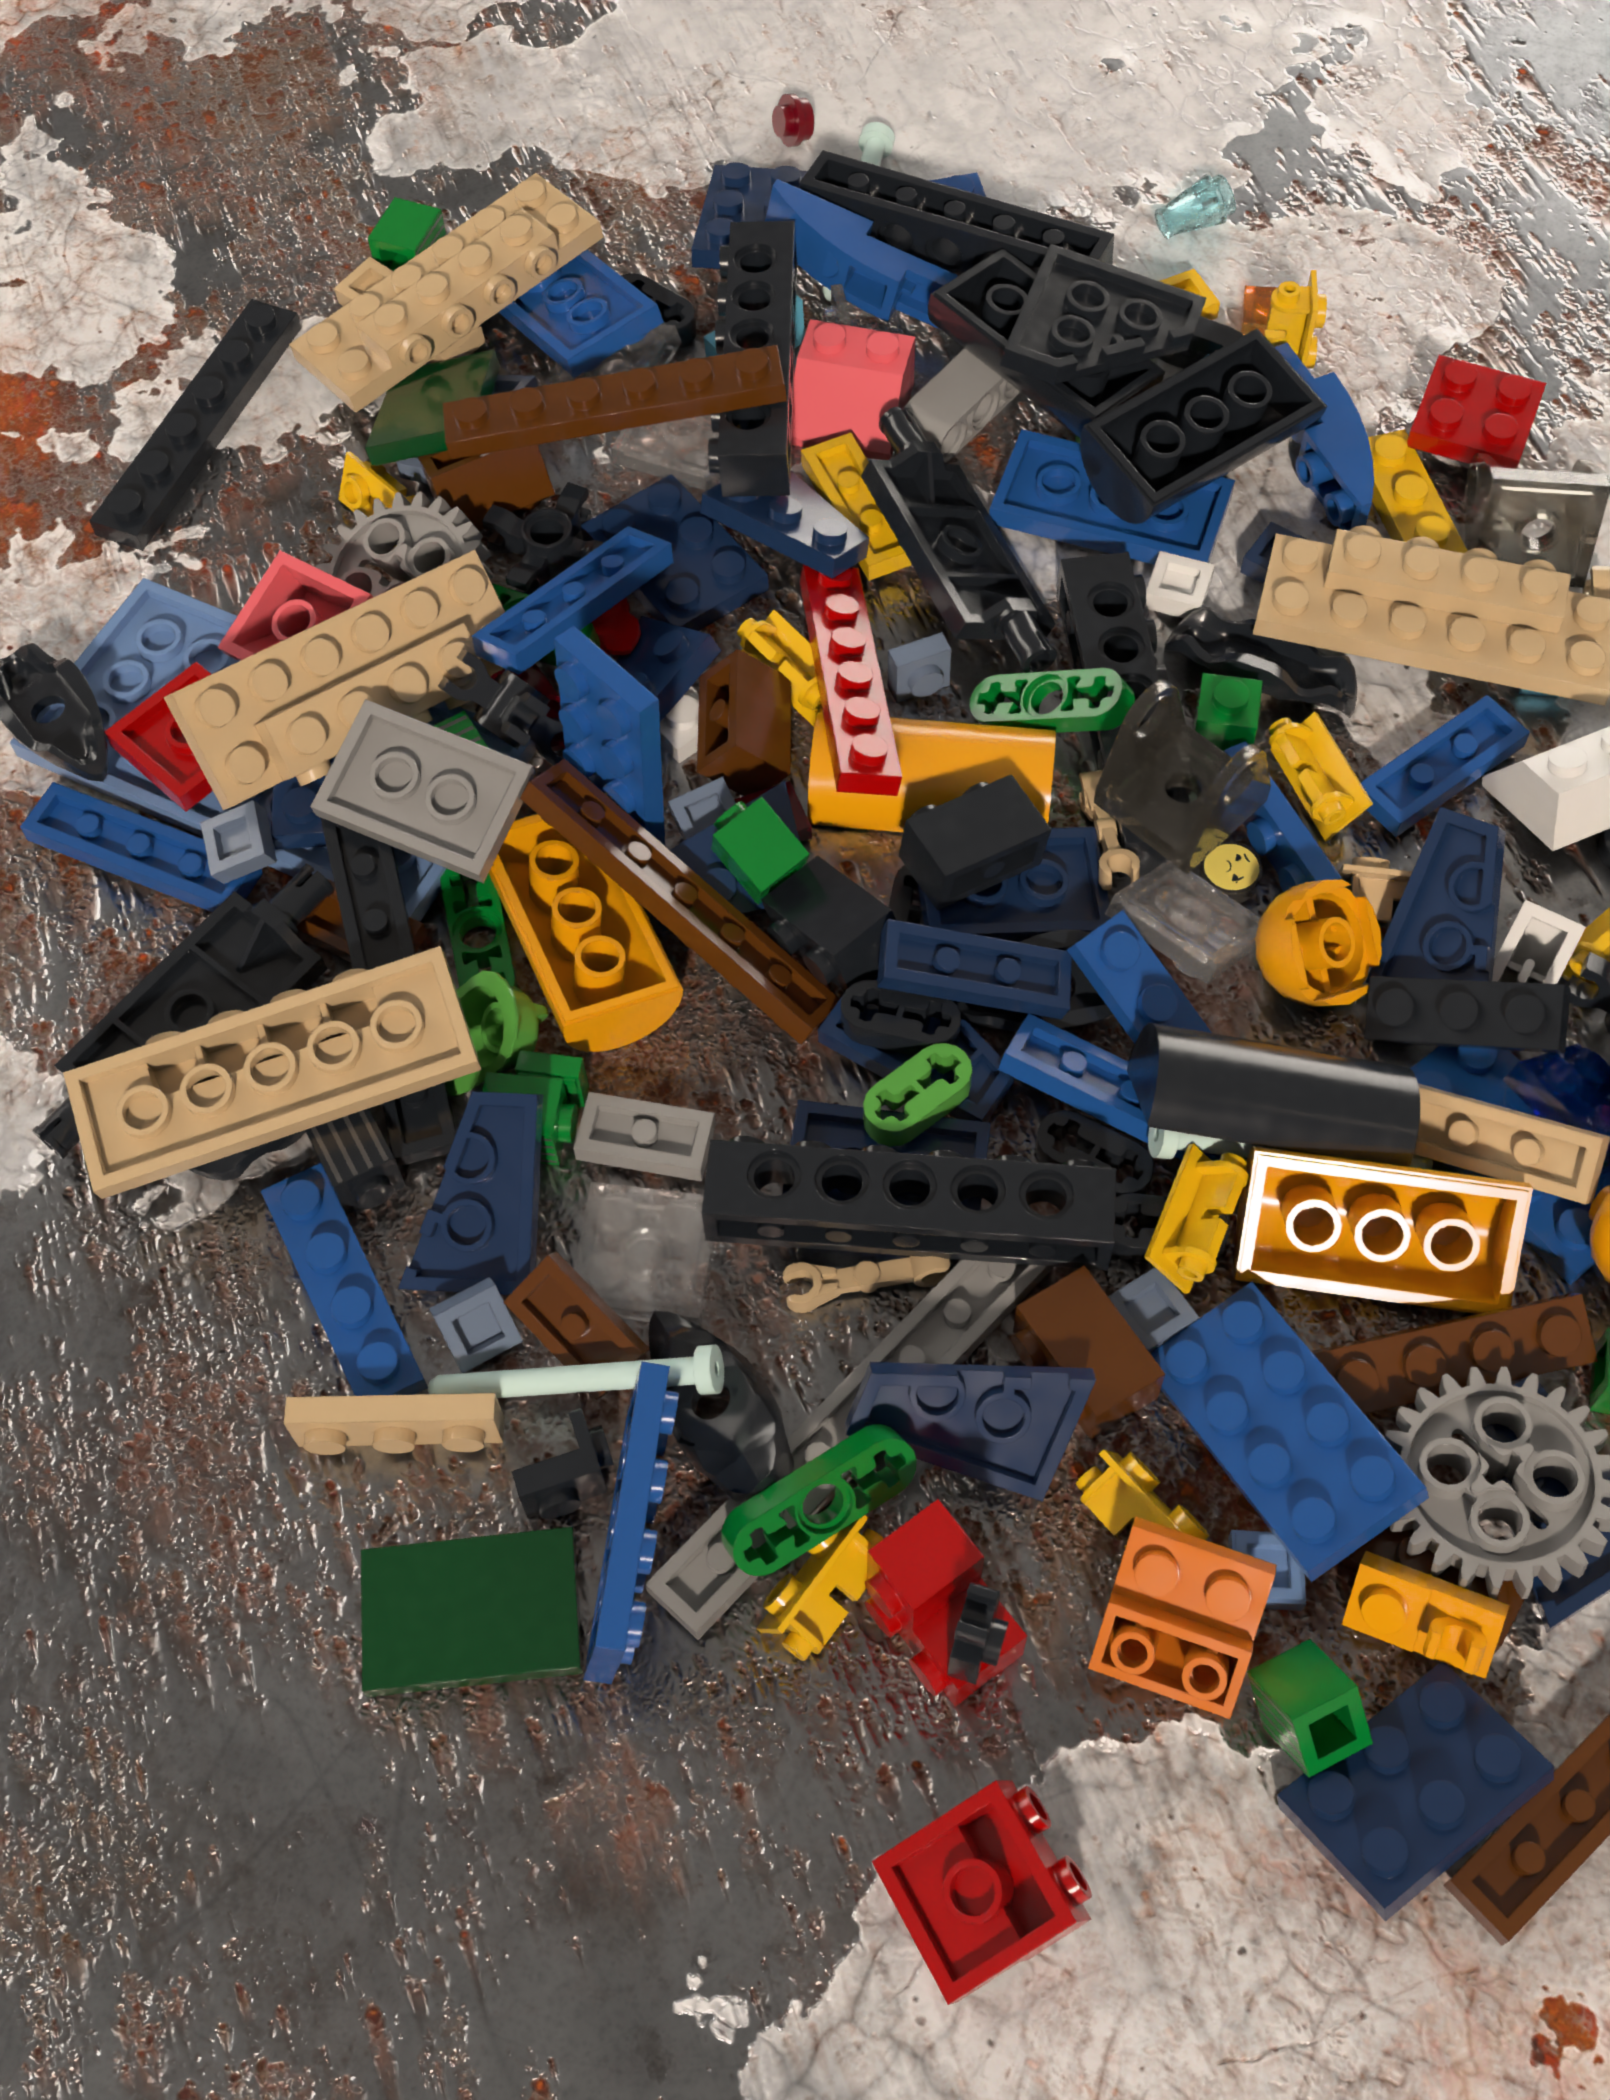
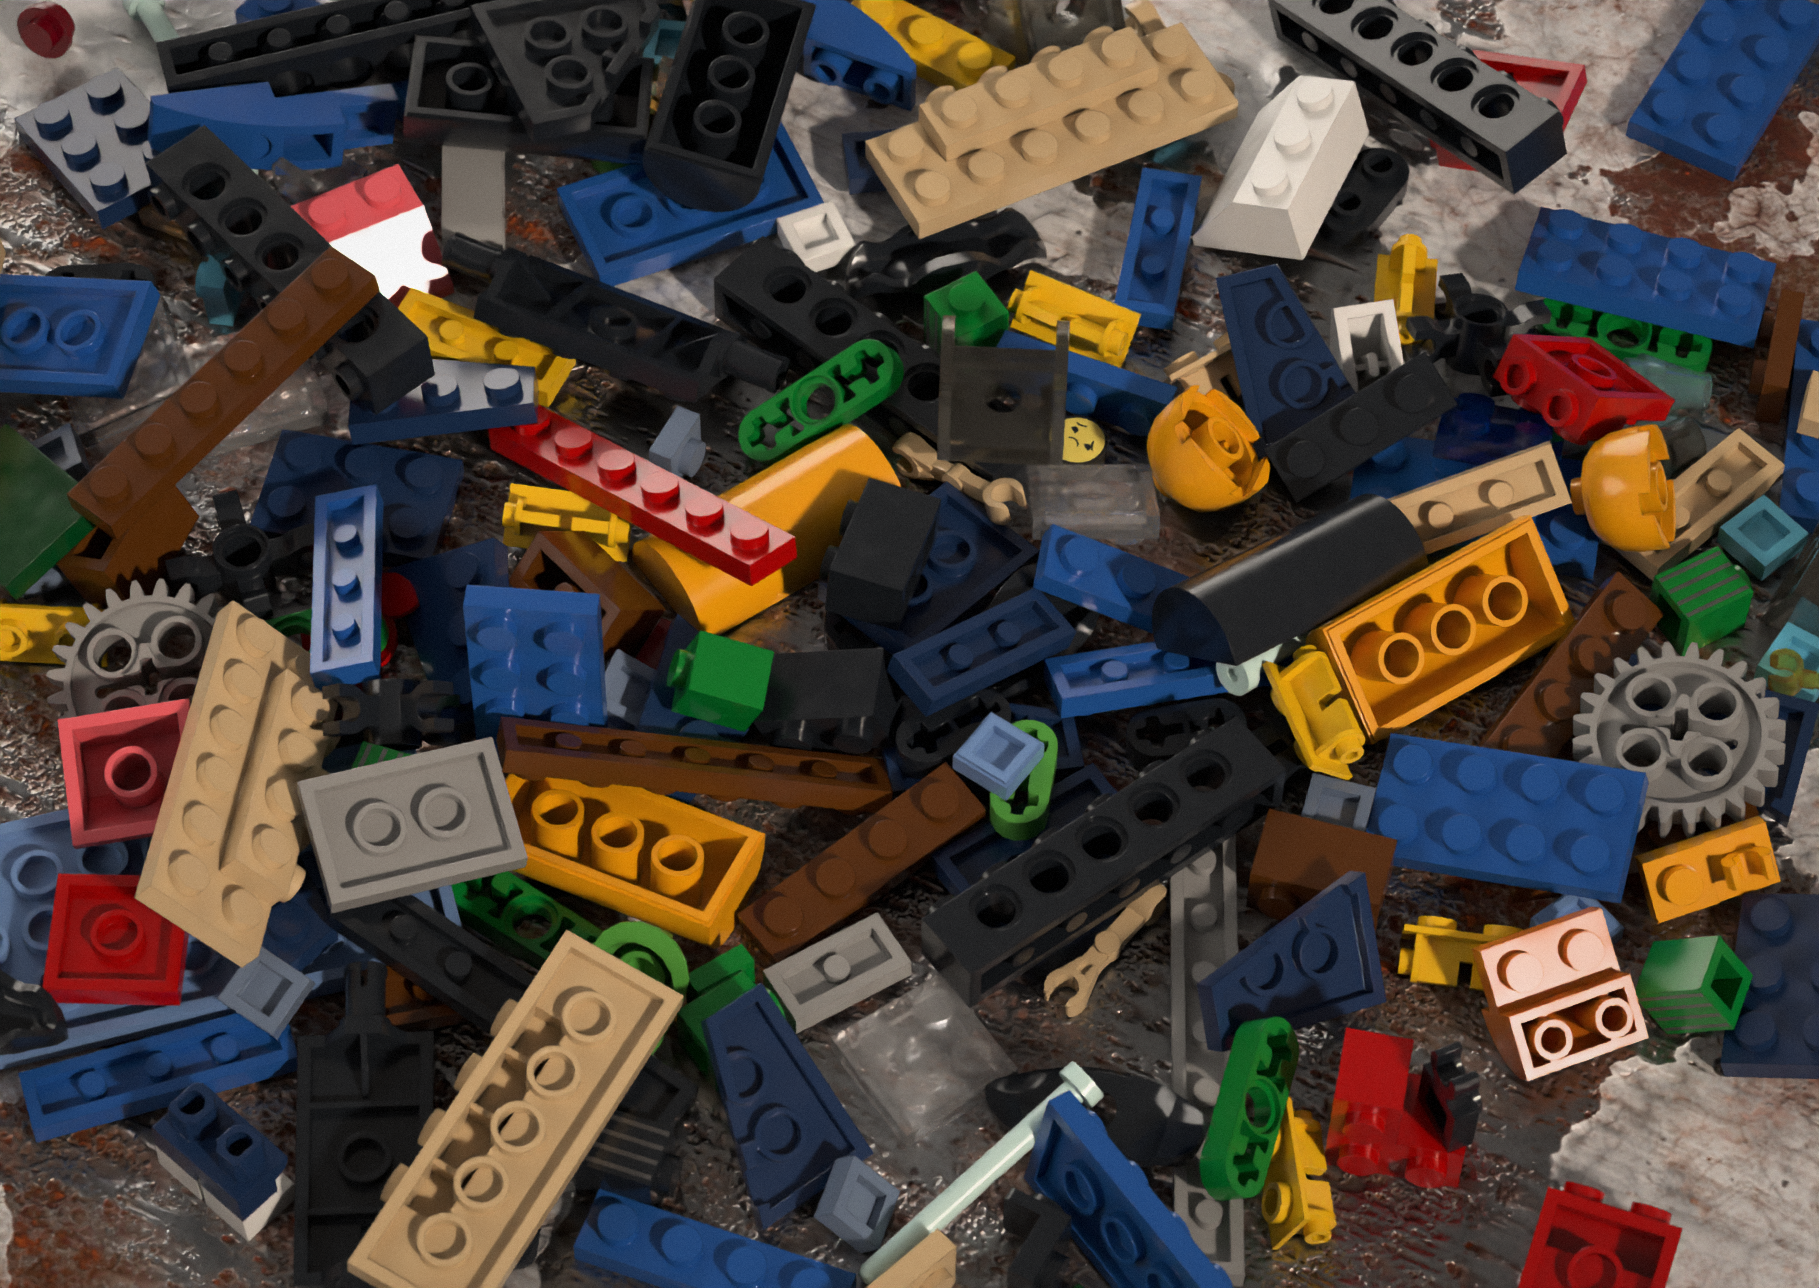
camera: 45 degrees left, 5 degrees down
reddish brown plate [504,1252,650,1400] -> none
none -> dark blue hips [152,1082,295,1242]
none -> reddish brown plate [737,762,987,965]
none -> medium blue tile [953,712,1044,801]

